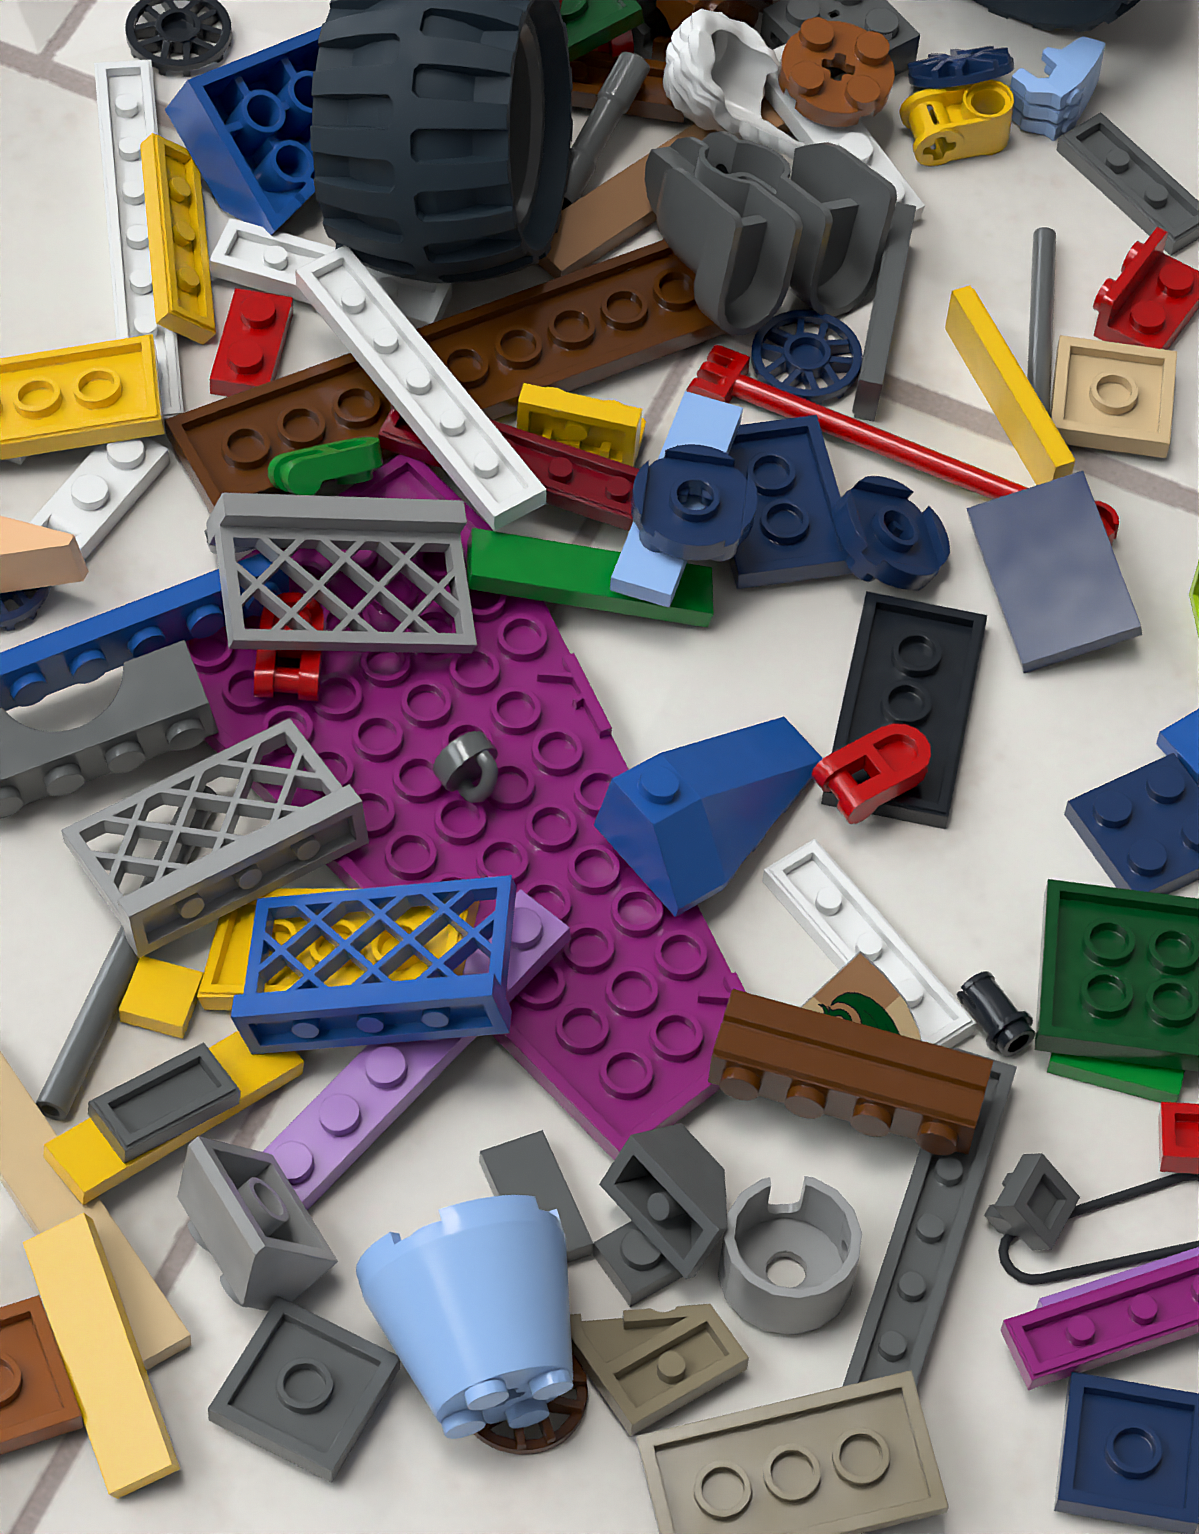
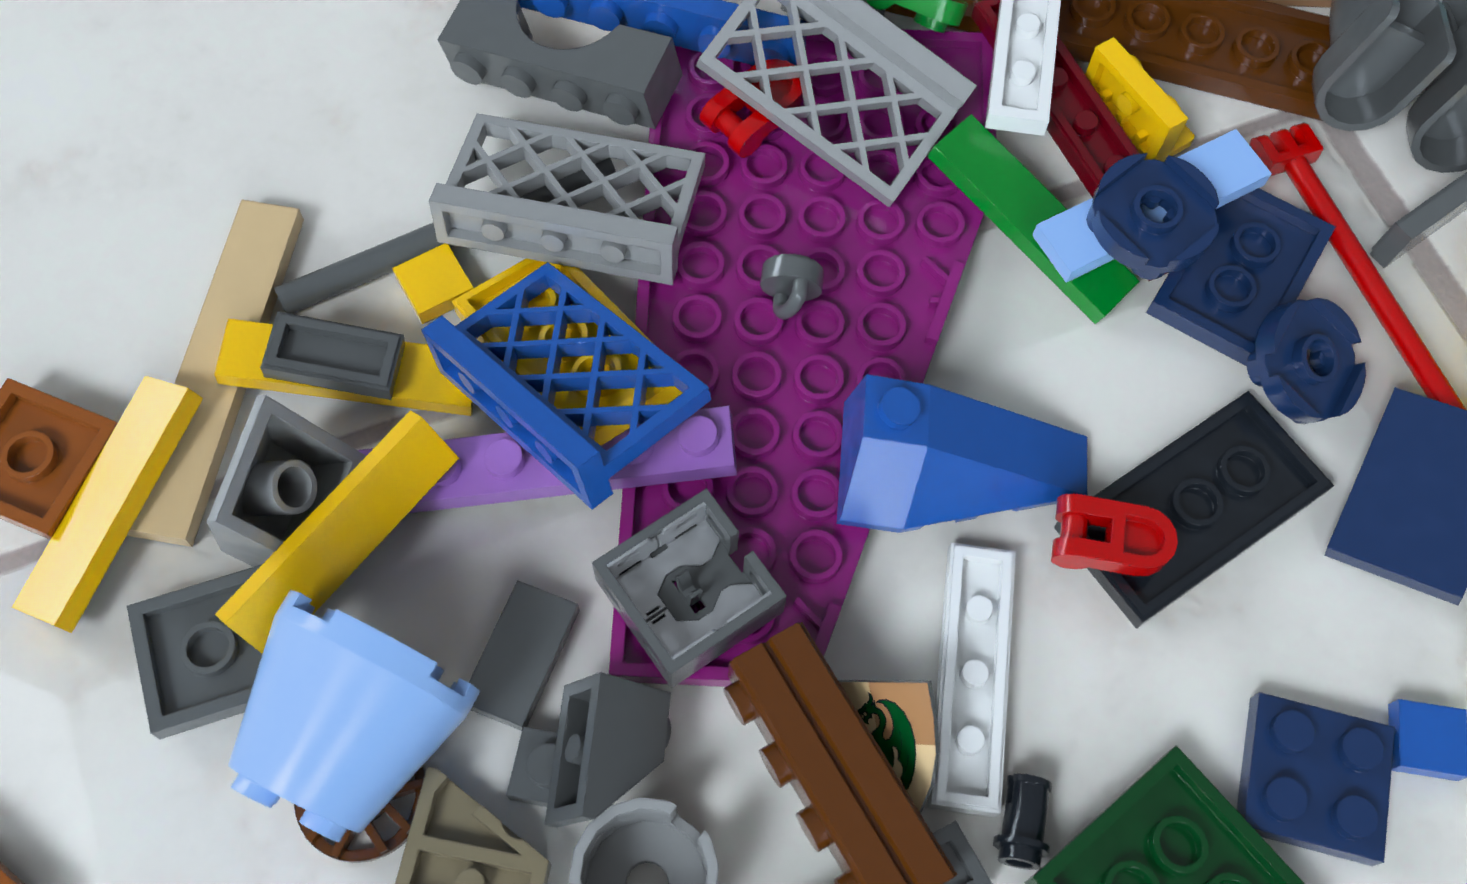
camera: 45 degrees right, 10 degrees up
dark blue wheel [751,310,862,405] -> none
none -> yellow tile [215,410,459,654]
none -> piece [592,488,787,689]

